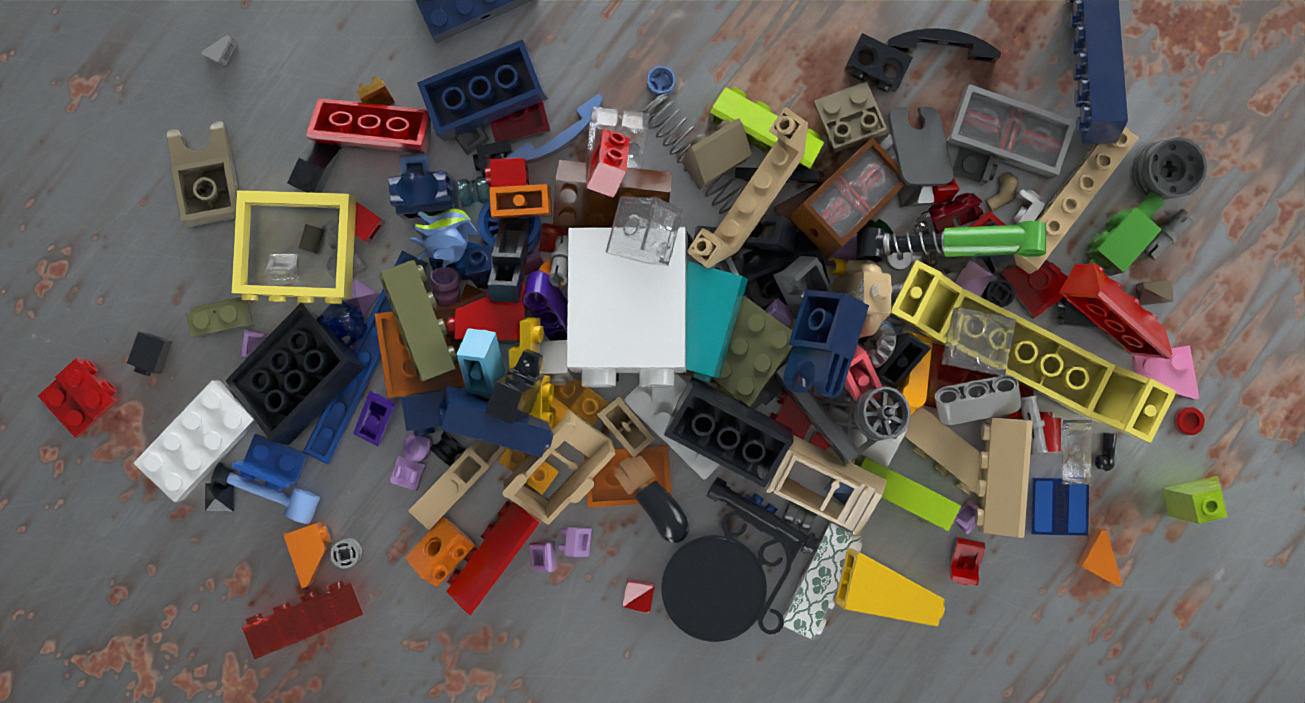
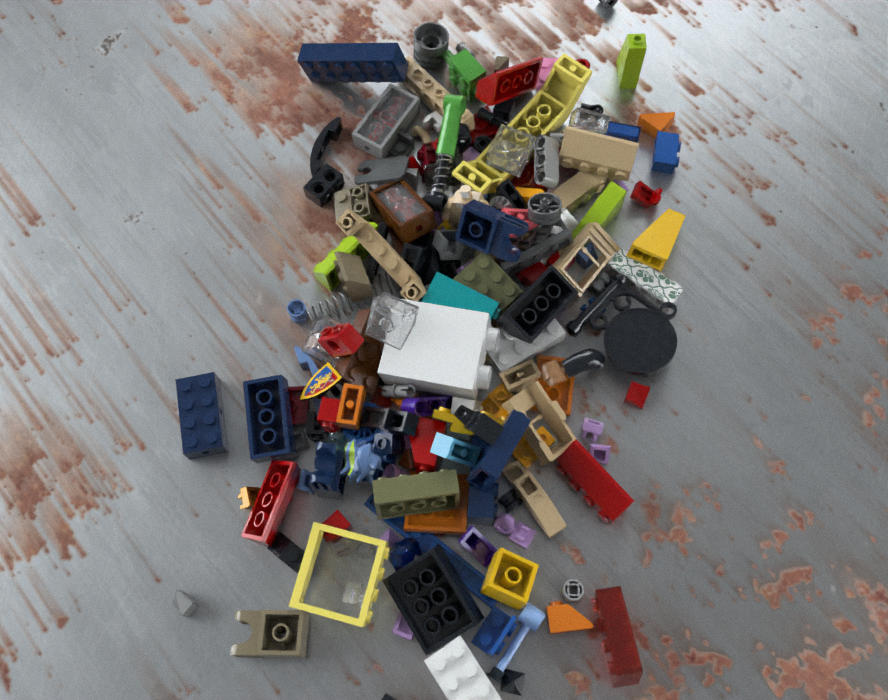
camera: 70 degrees left, 20 degrees down
olive window [186,297,254,338] -> none
dark grey hinge [298,224,324,254] -> none
orange brick [405,516,475,587] -> none
none -> shield [300,362,343,401]
none -> black axle [477,107,509,130]
none -> yellow brick [480,547,539,610]
none -> blue brick [651,131,681,174]

